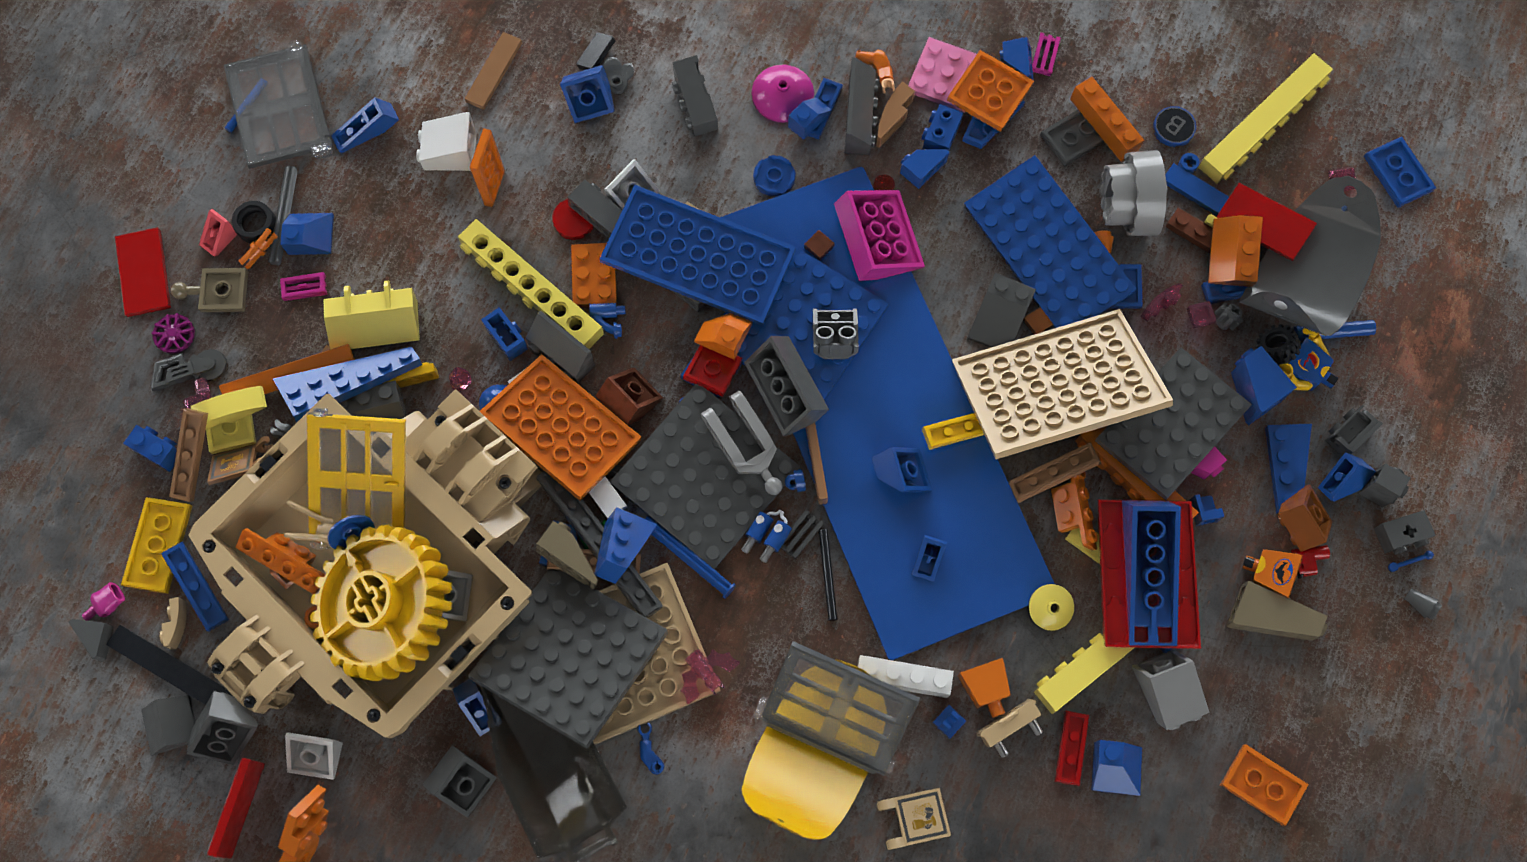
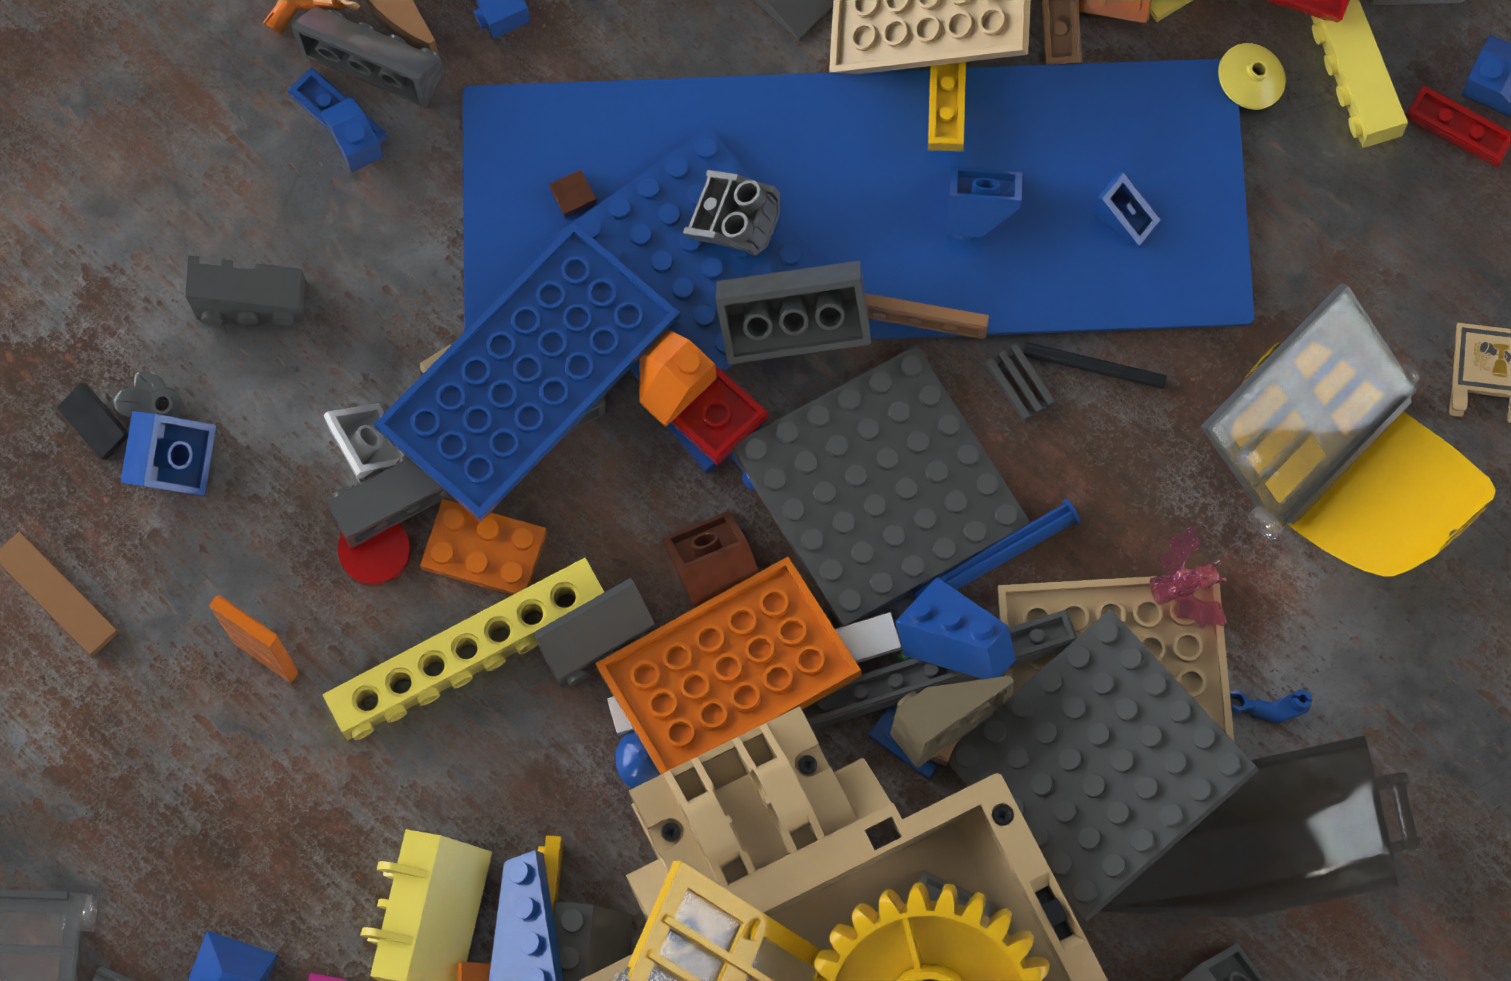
camera: 65 degrees left, 0 degrees up
blue slope [331,97,399,153] -> none
white slope [417,112,477,171] -> none
clear pink tile [449,367,472,392] -> none
blue slope [452,679,500,736] -> none
blue brick [481,307,528,362] -> none
blue plant [590,303,626,339] -> none
light grey piece [701,391,782,495] -> none
blue piece [742,510,792,563] -> none
dark pink dish [752,65,814,122] -> none
blue tile [753,155,796,197] -> none
blue tile [785,469,807,492] -> none
dark pink slope [834,190,925,281] -> none
white brick [857,655,954,698] -> none
clear red tile [873,174,895,190] -> none
blue tile [932,705,966,739] -> none
orange torso [958,658,1010,718] -> none
tan piece [976,699,1043,758] -> none

